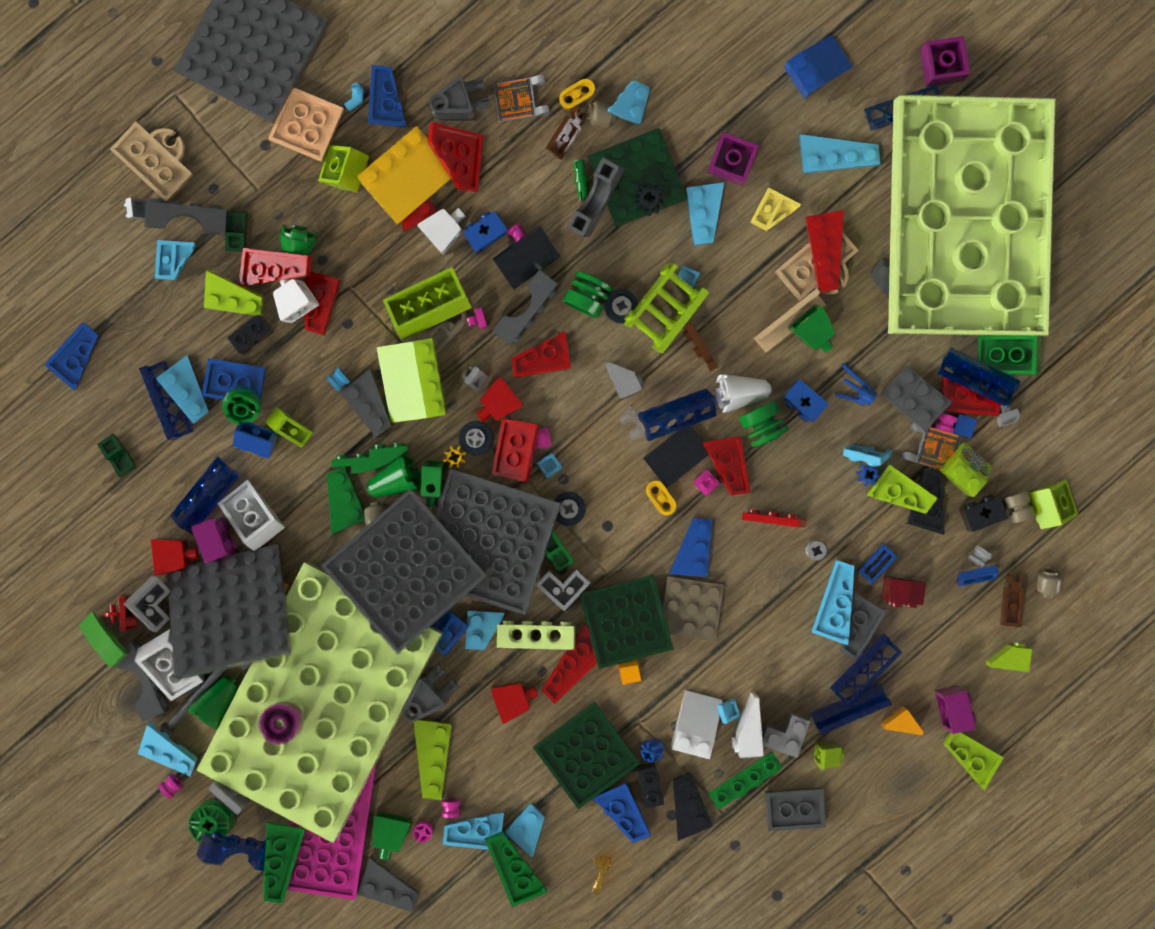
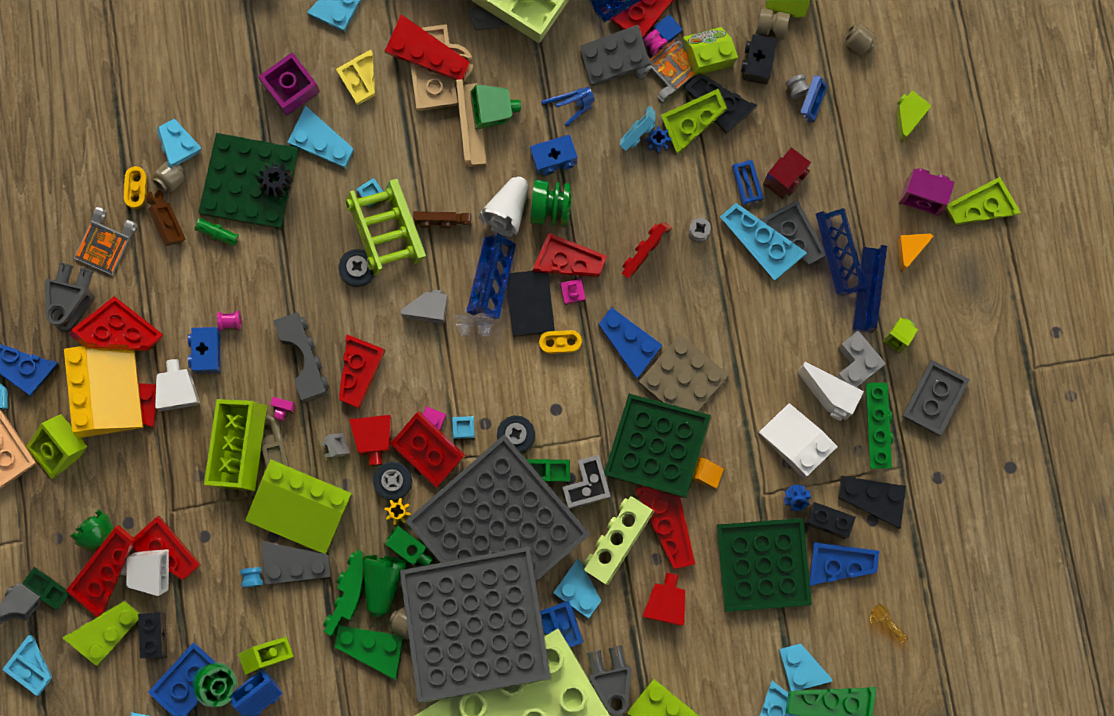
camera: 60 degrees left, 10 degrees down
black tile [493,225,560,290] -> none
green wheel [563,271,613,319] -> none
dark grey arch [567,158,626,237] -> none
medium azure tile [717,699,741,724] -> none
reddish brown plate [1000,574,1025,627] -> none

